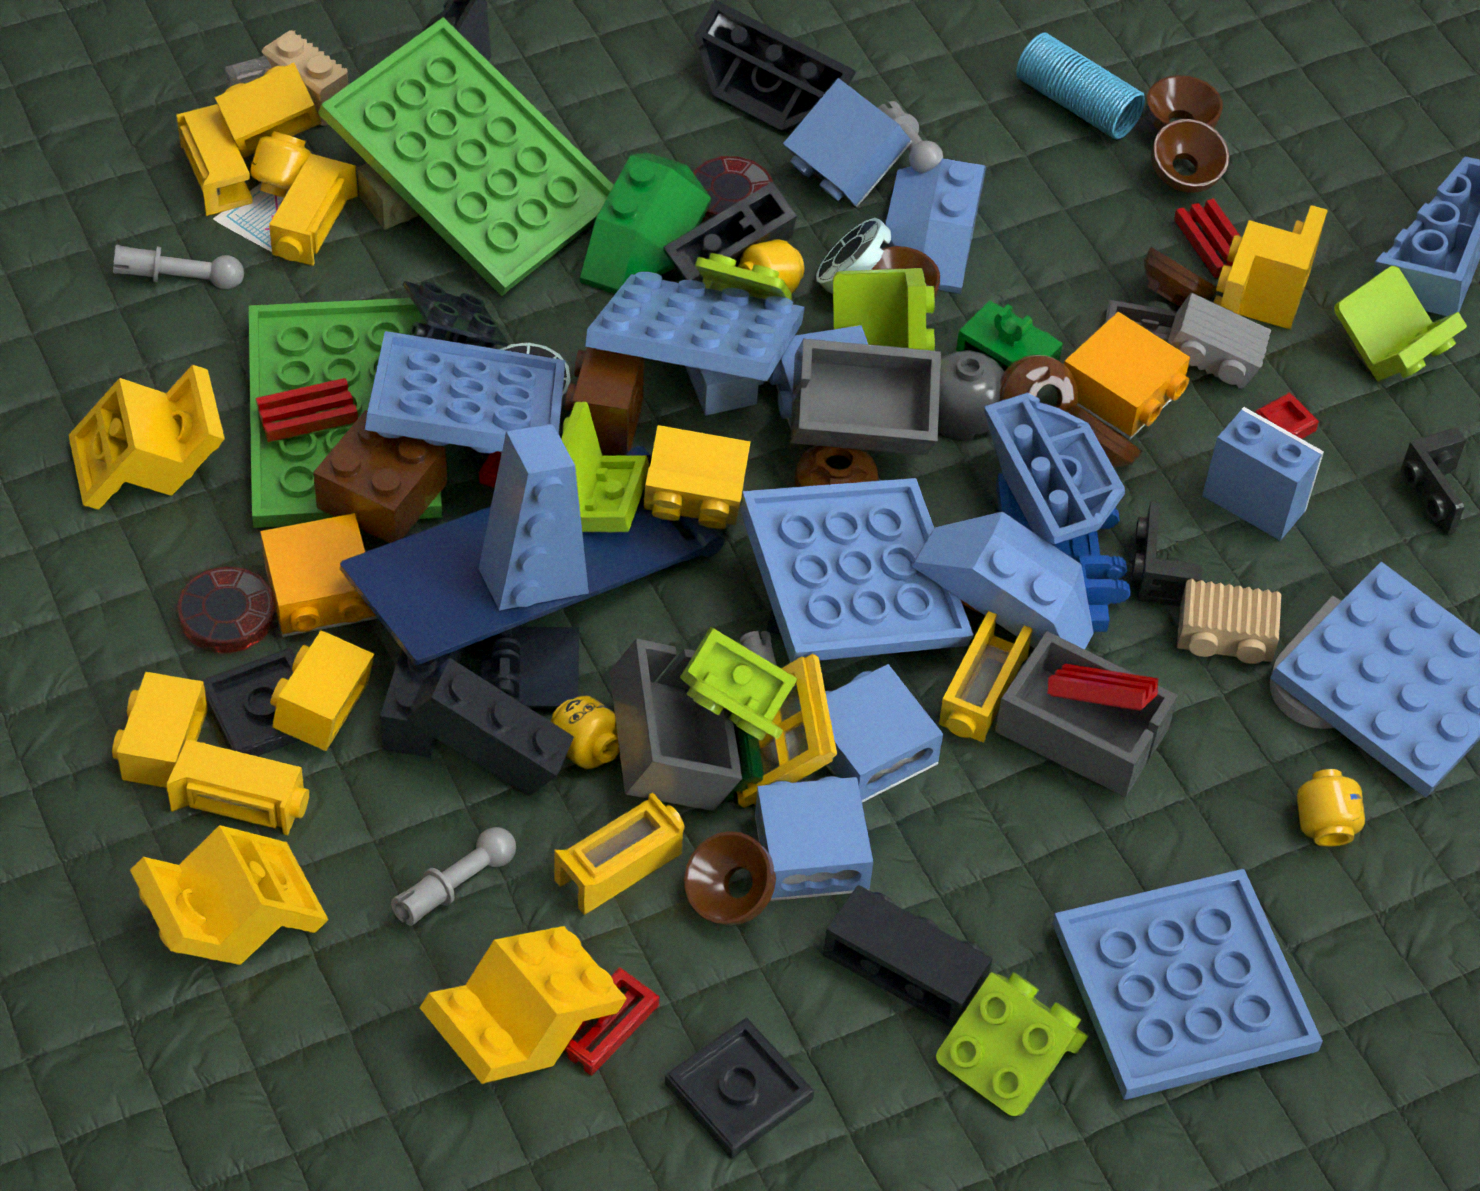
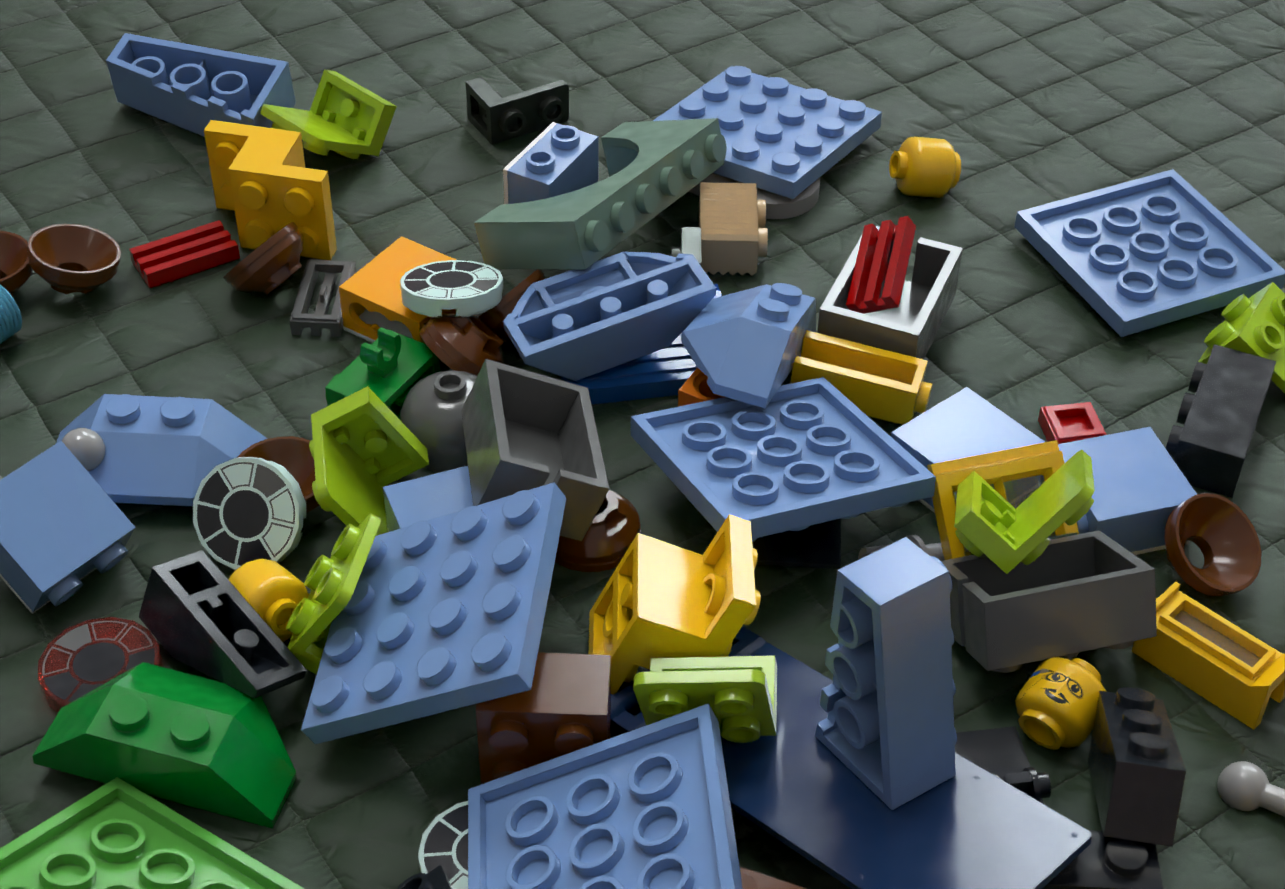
camera: 95 degrees left, 10 degrees down
light grey brick [1168,293,1272,388] -> none
red tile [1255,392,1319,439] -> none
none -> light aqua tile [400,260,504,317]
none -> sand green arch [474,118,727,270]
none -> red tile [1038,402,1107,444]

